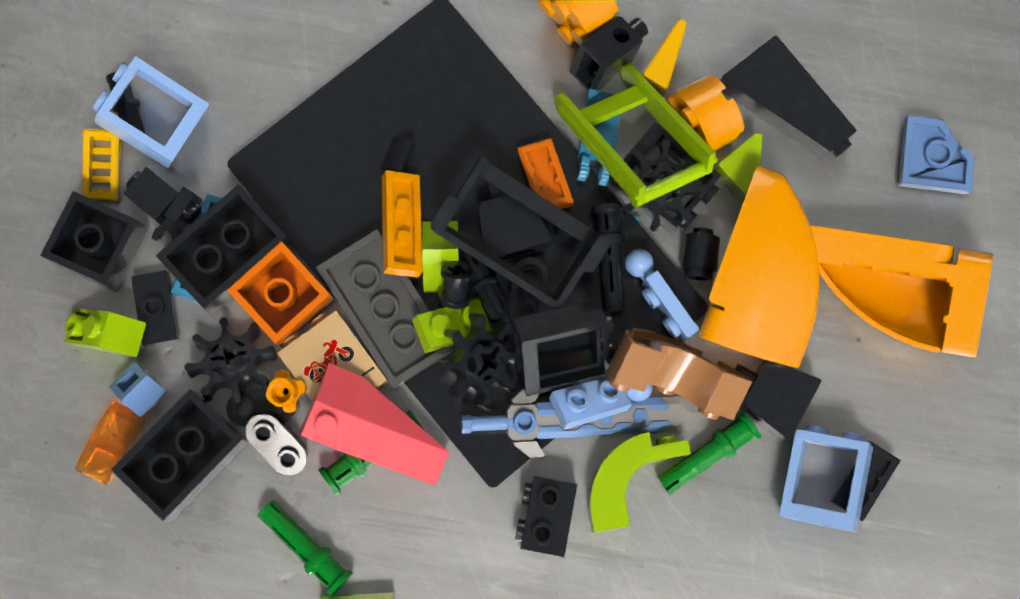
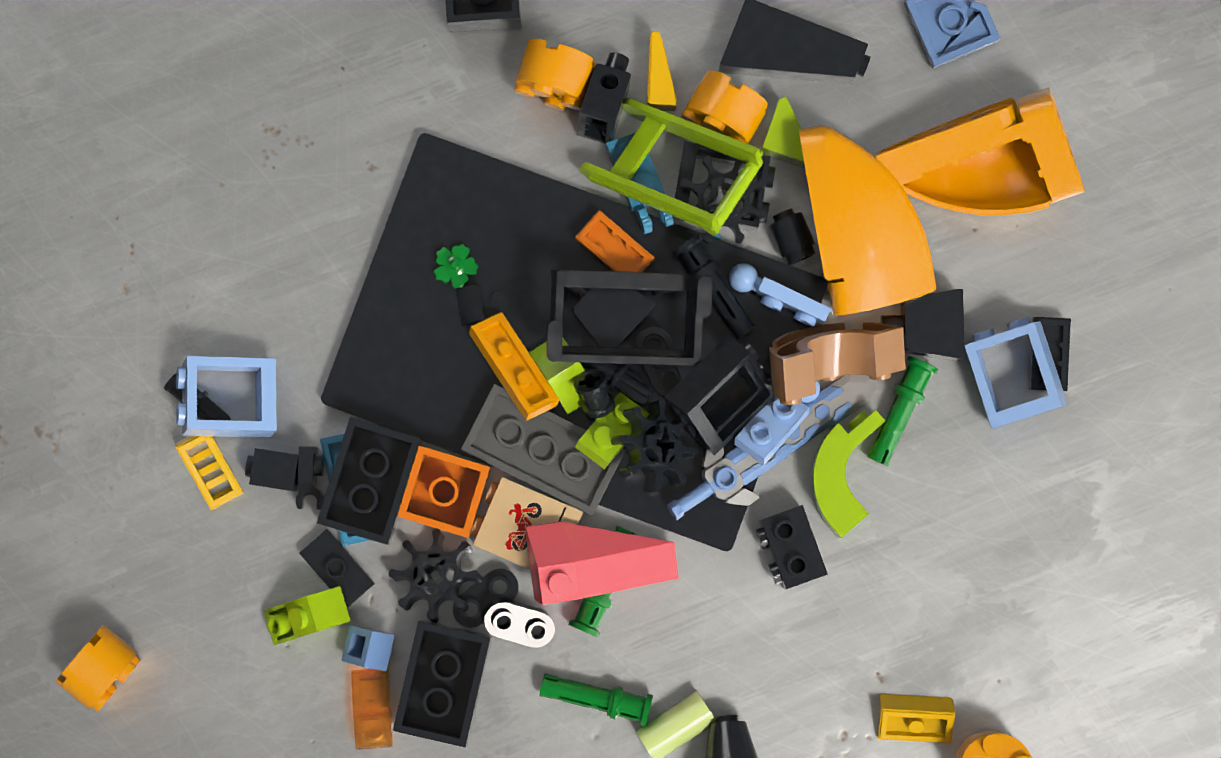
camera: 25 degrees left, 5 degrees up
black brick [40,191,148,292] -> none
light orange plate [266,370,307,413] -> none
none -> green plant [434,244,479,289]

